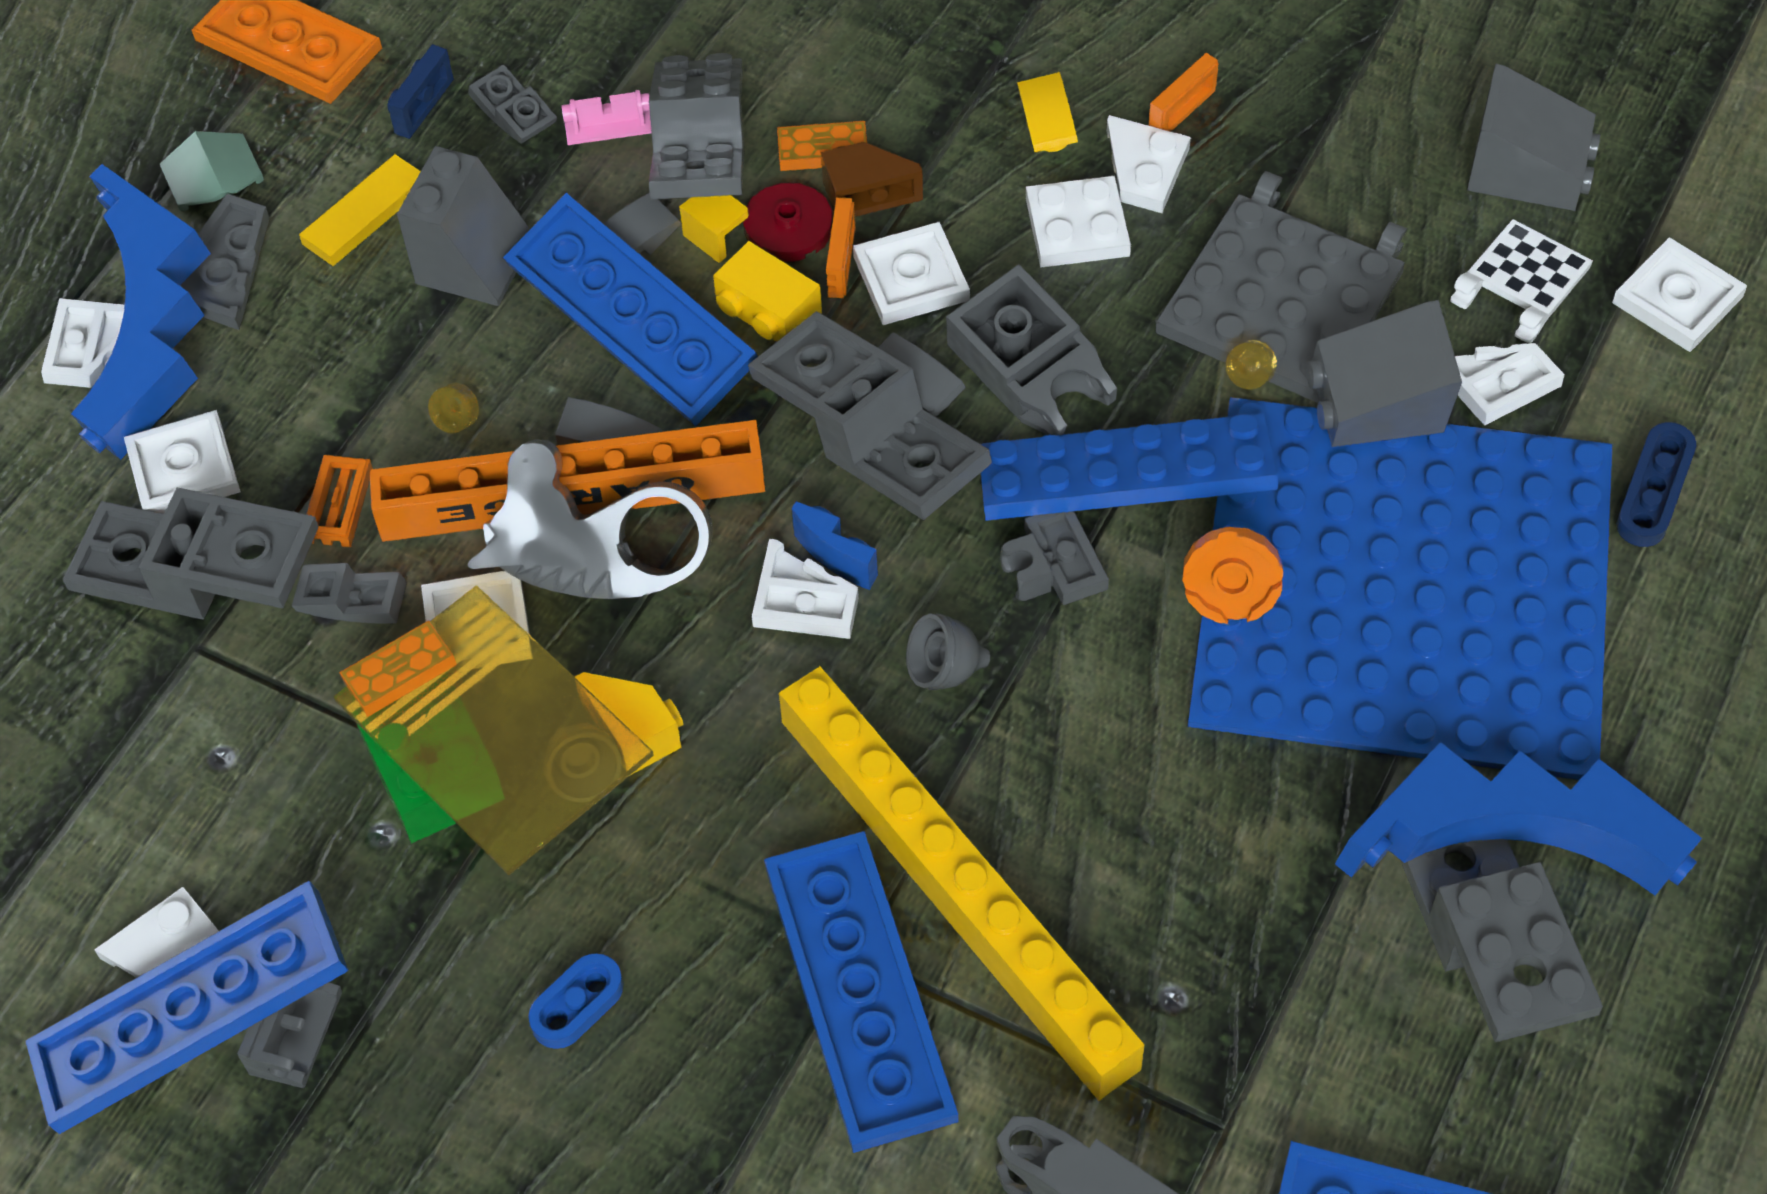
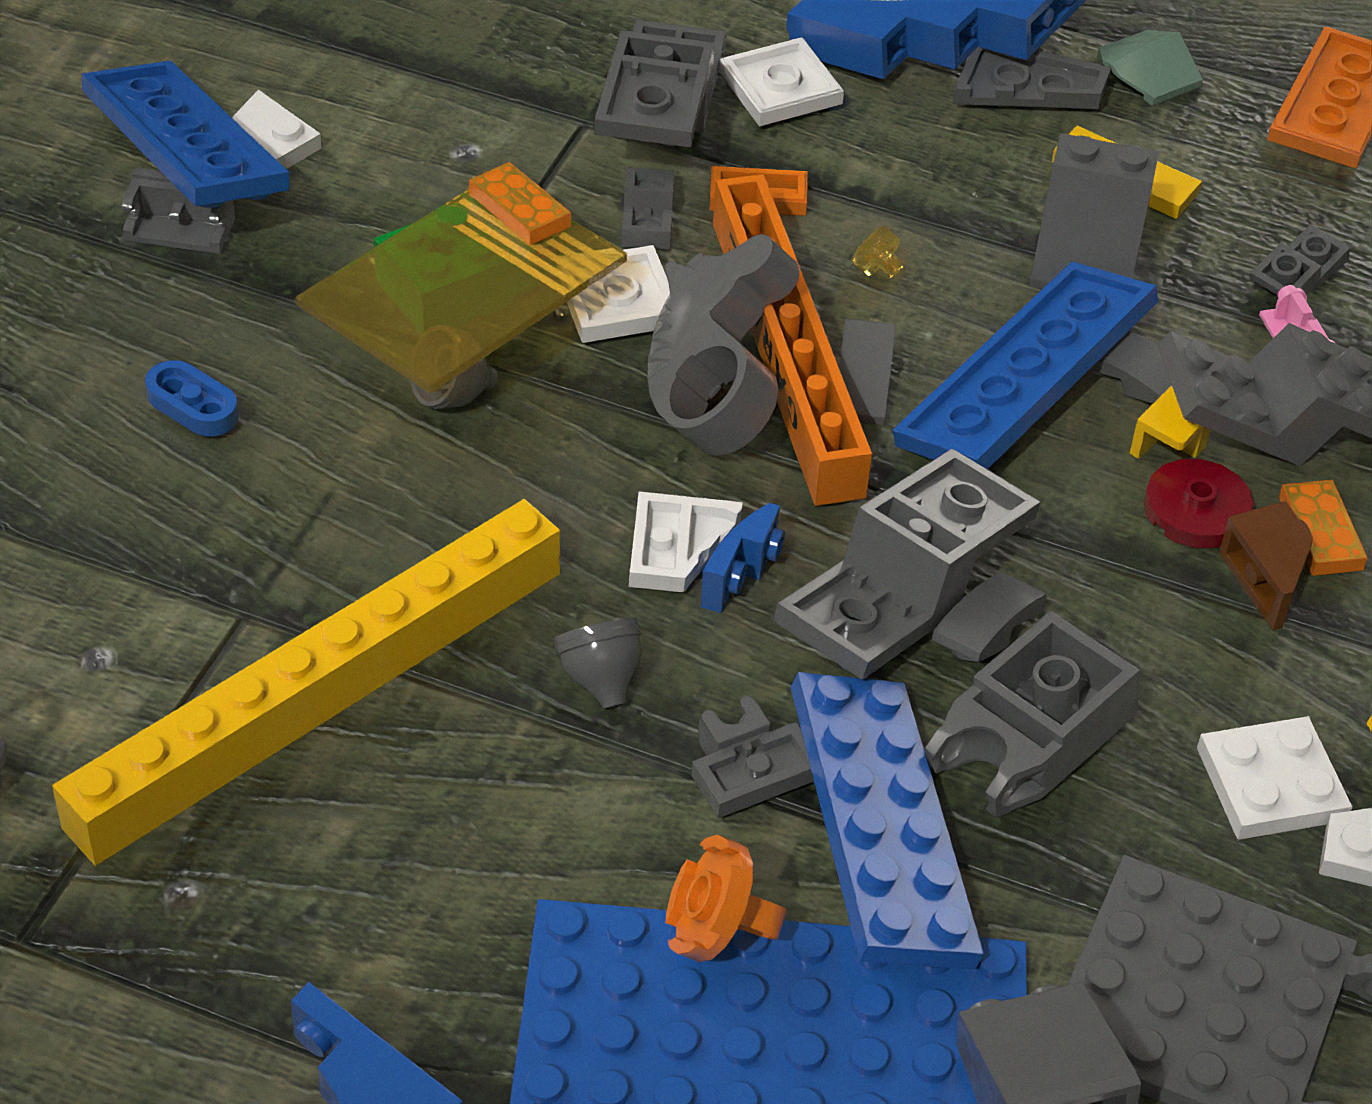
camera: 80 degrees right, 10 degrees down
dark blue plate [387,44,454,139] -> none
yellow slope [575,672,683,776] -> none
yellow brick [713,241,822,342] -> none
blue plate [764,831,958,1153] -> none
orange tile [826,197,856,299] -> none
white plate [853,222,970,325] -> none
clear yellow tile [1226,340,1277,389] -> none

